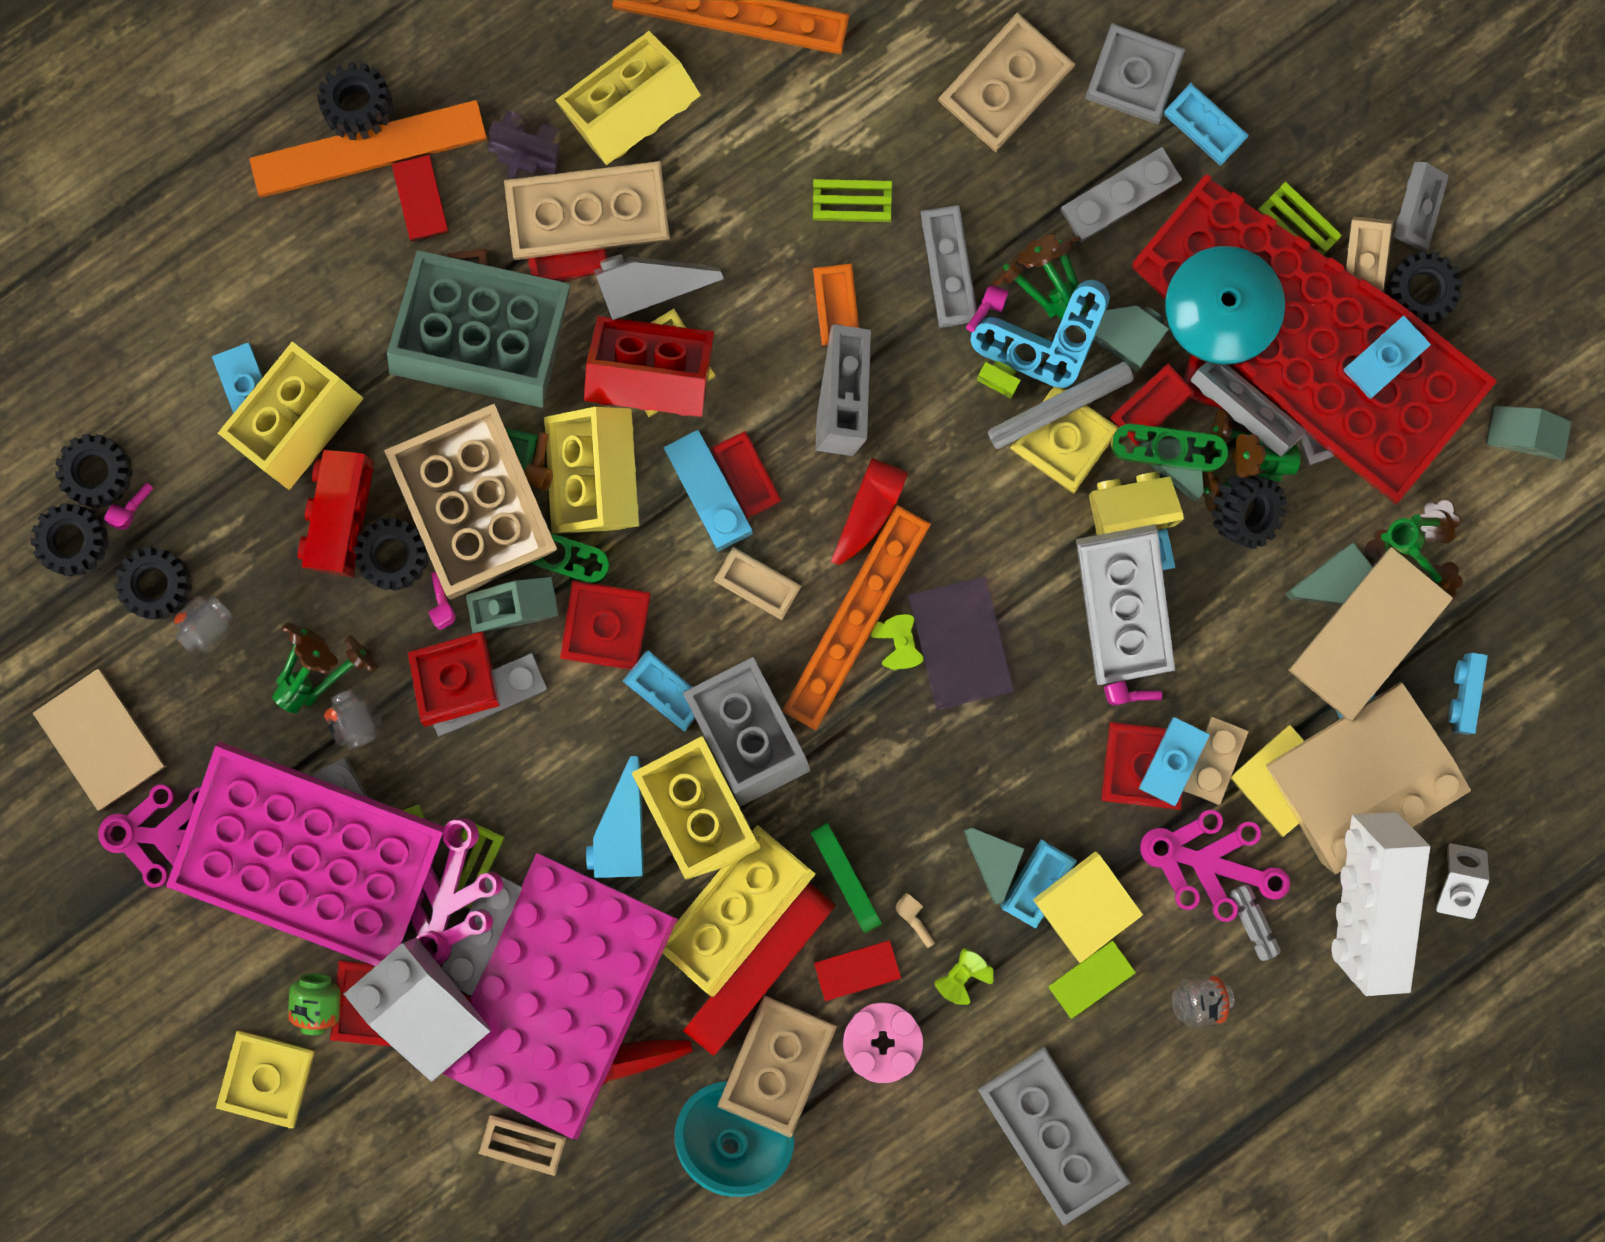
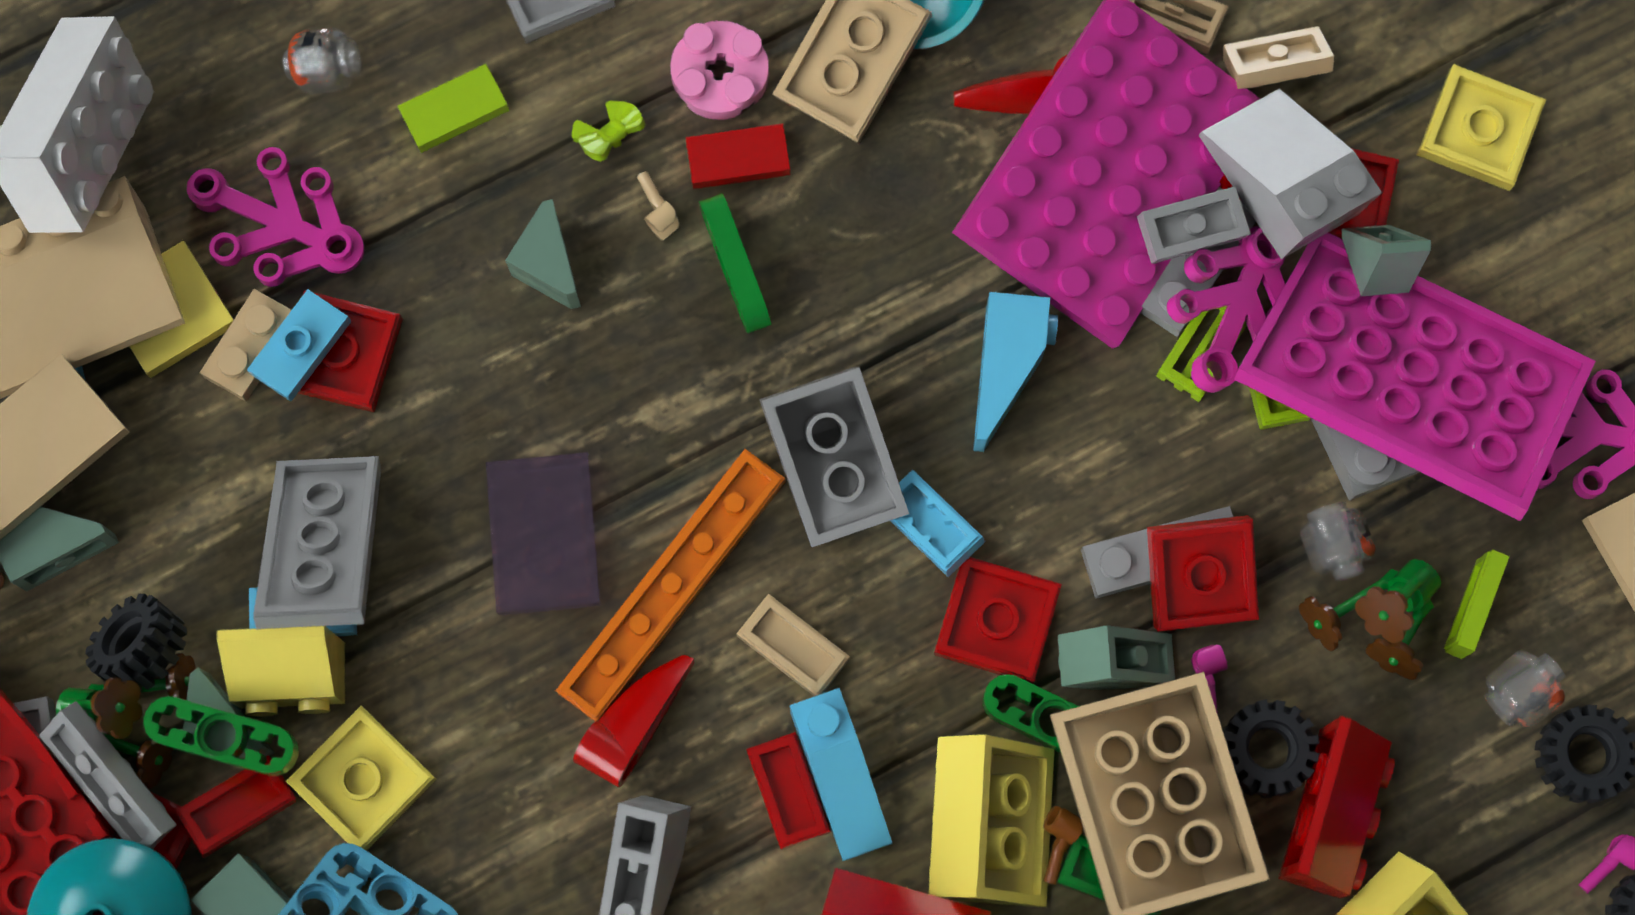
camera: 175 degrees left, 10 degrees down
bright green head [288,973,341,1035] -> none
light yellow slope [632,736,761,880] -> none
light yellow tile [662,825,815,997] -> none
red beam [683,882,837,1056] -> none
lime piece [871,614,924,670] -> none
lime plate [976,361,1021,399] -> none
light grey axle [988,362,1134,449] -> none
medium azure plate [1000,839,1077,928] -> none
light yellow tile [1033,851,1143,963] -> none
dark pink hand [1104,681,1162,706] -> none
light grey axle [1229,884,1281,961] -> none
none -> light grey plate [1137,186,1251,264]
none -> tan plate [1223,26,1334,89]
none -> sand green slope [1342,225,1431,296]
none -> lime tile [1444,549,1510,659]

